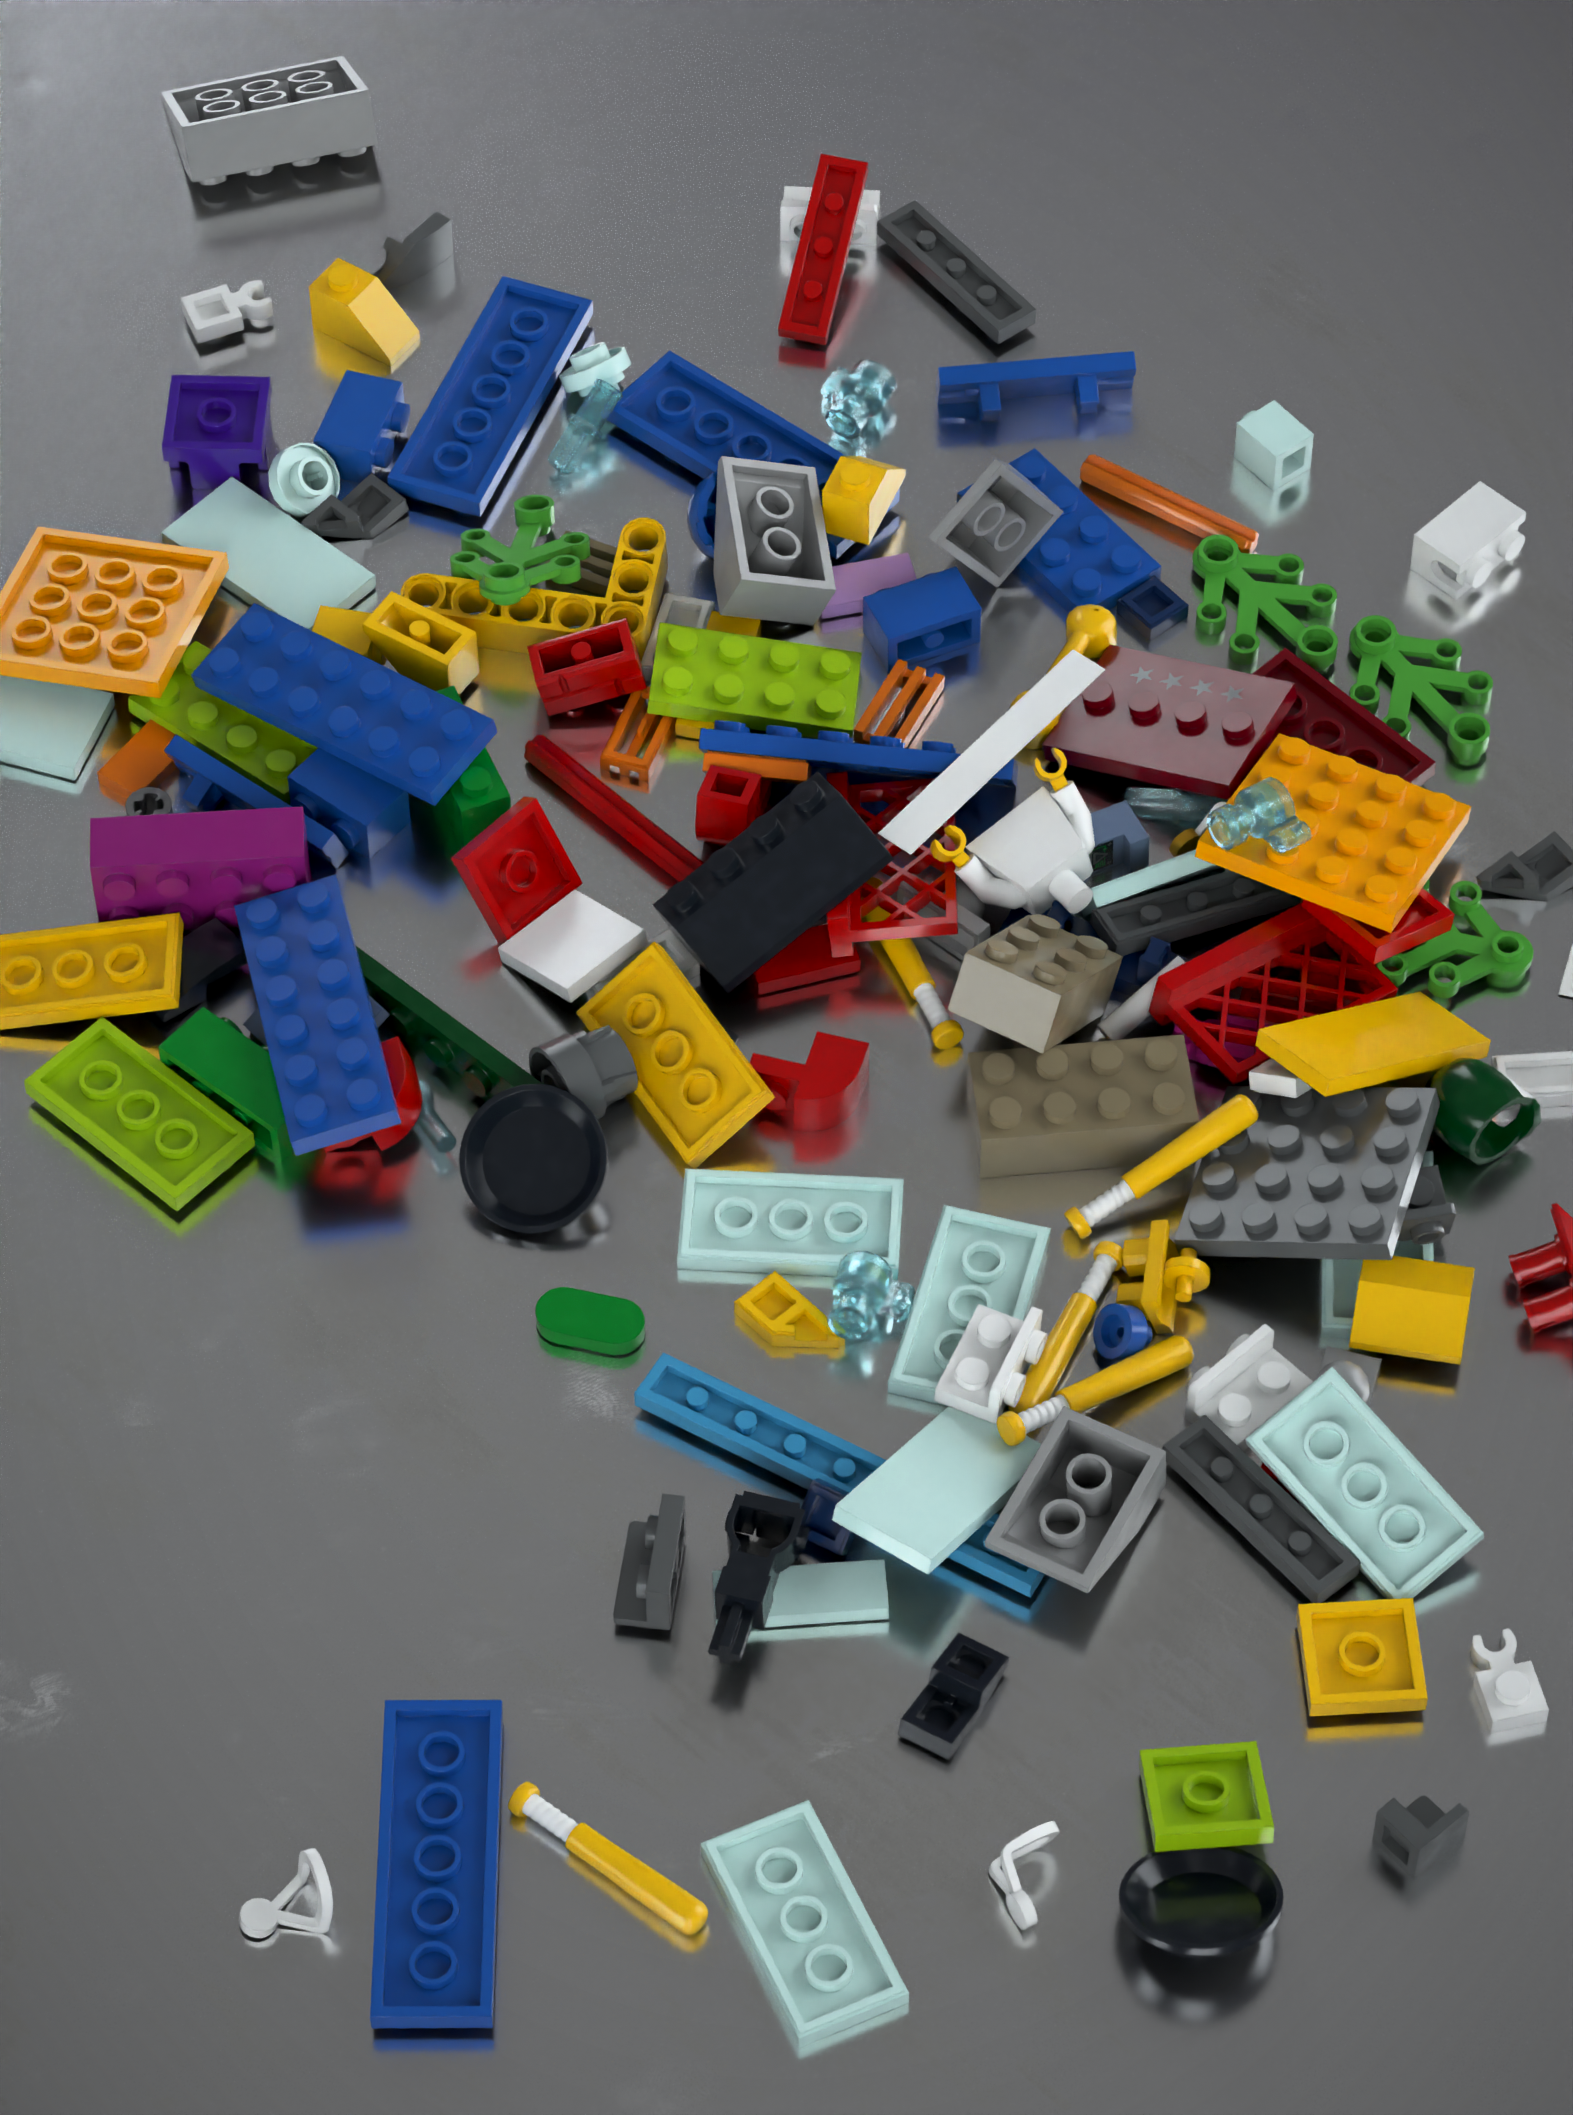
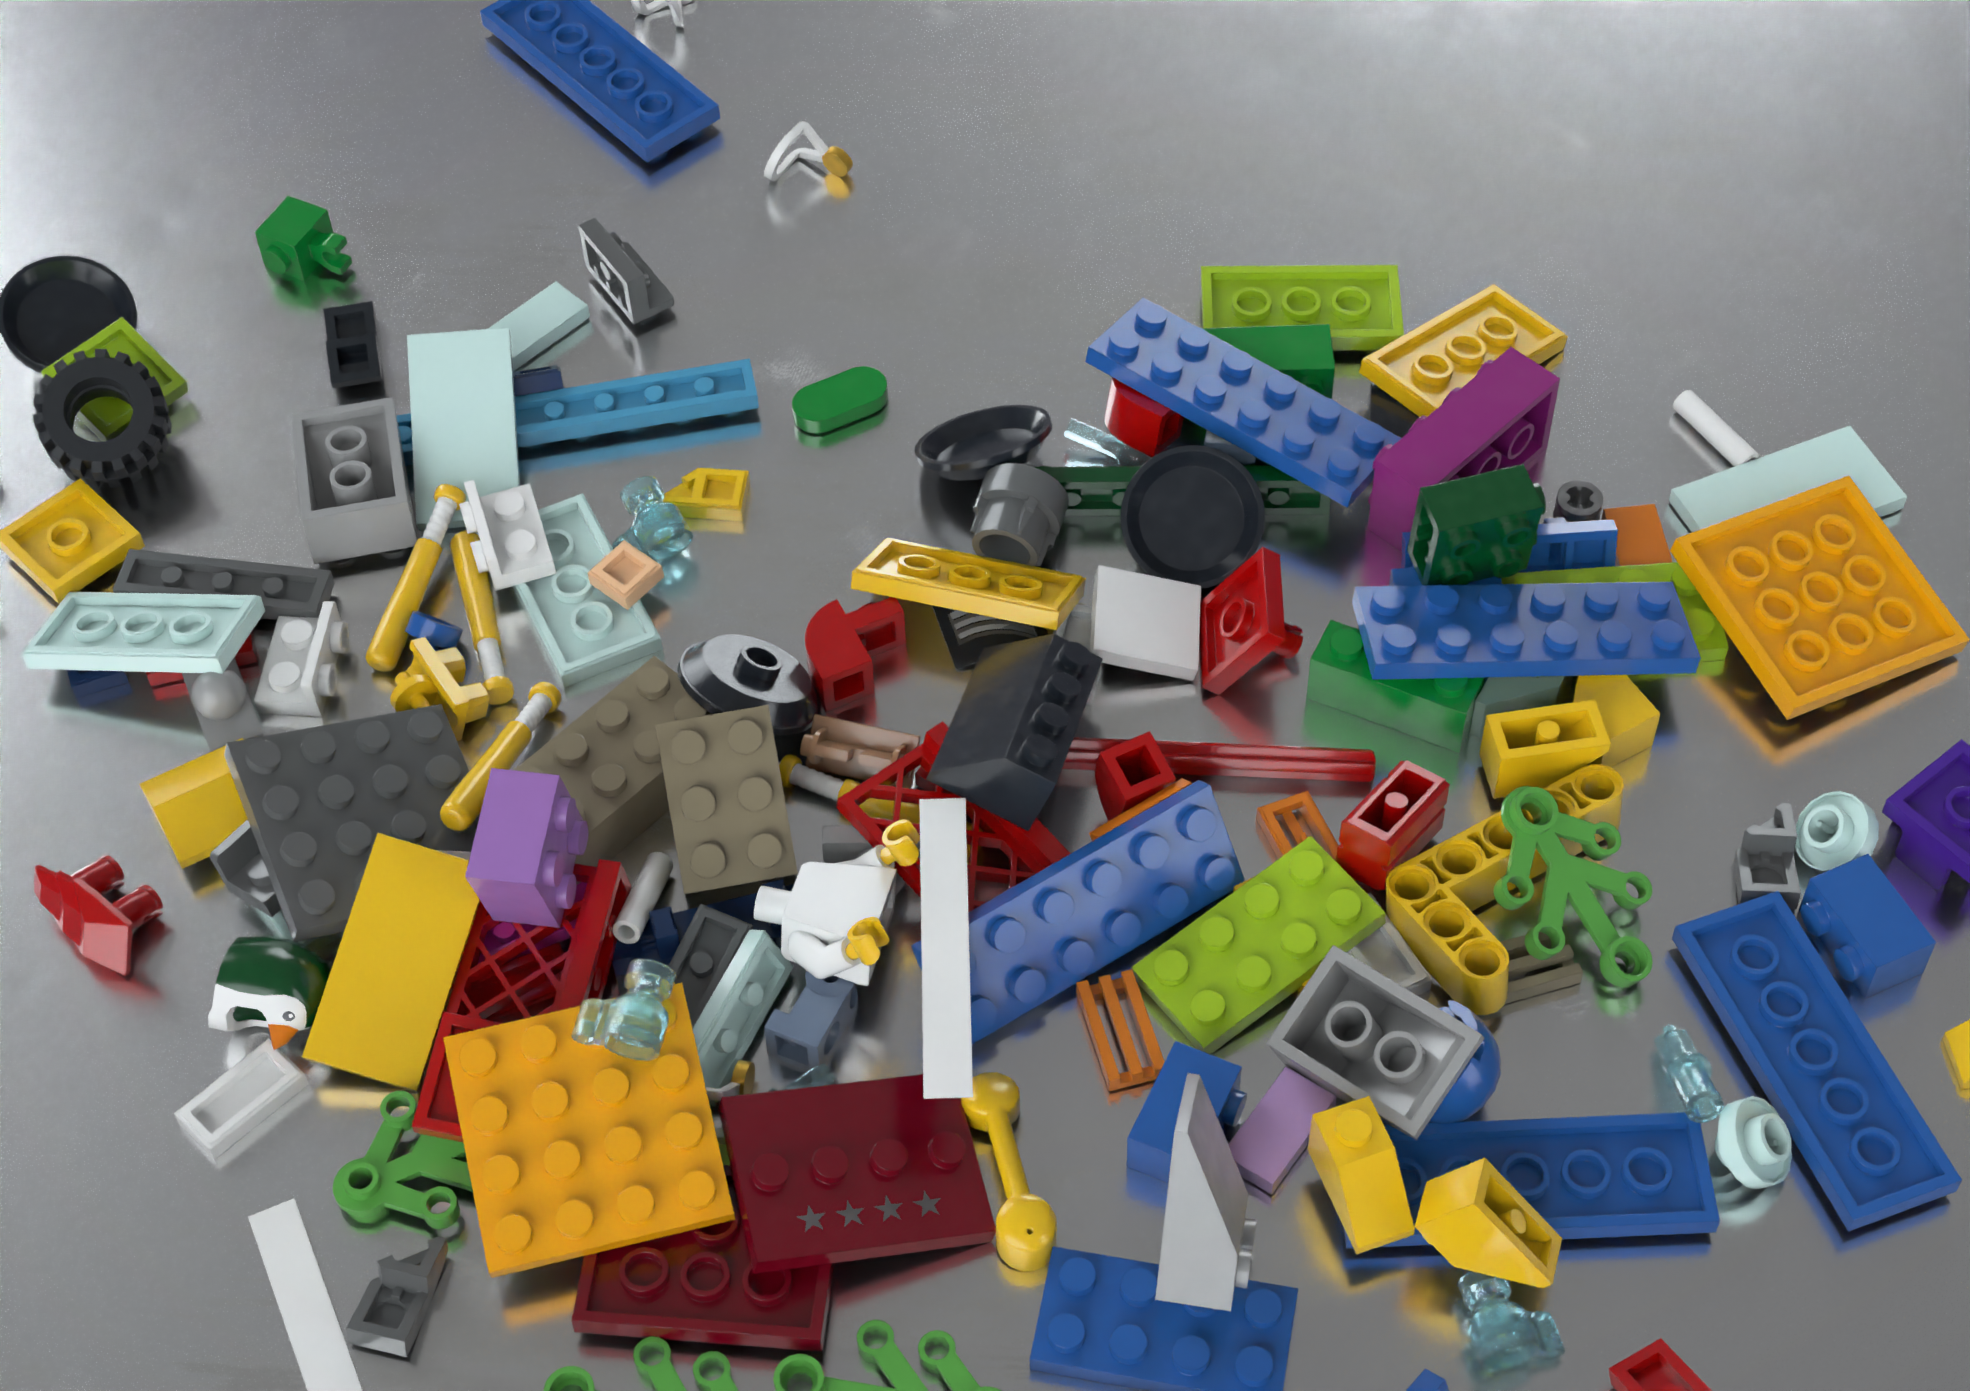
camera: 140 degrees right, 0 degrees up
light aqua tile [161,477,376,631] -> none
yellow piece [508,1782,708,1935] -> none
light aqua tile [677,1168,904,1280] -> none
light aqua tile [700,1800,909,2048] -> none
black piece [708,1491,811,1665] -> none
white piece [988,1821,1060,1930] -> none
dark blue tile [1116,576,1189,641] -> none
none -> black tyre [32,349,172,488]
none -> green brick [254,195,353,281]
none -> medium lavender brick [465,768,588,928]
none -> light nougat tile [587,540,664,610]
none -> black piece [677,634,821,735]
none -> white piece [764,121,853,181]
none -> medium nougat hinge [800,714,921,789]
none -> black piece [1120,445,1265,589]
none -> dark green brick [1407,464,1546,585]
none -> yellow slope [1414,1158,1562,1288]

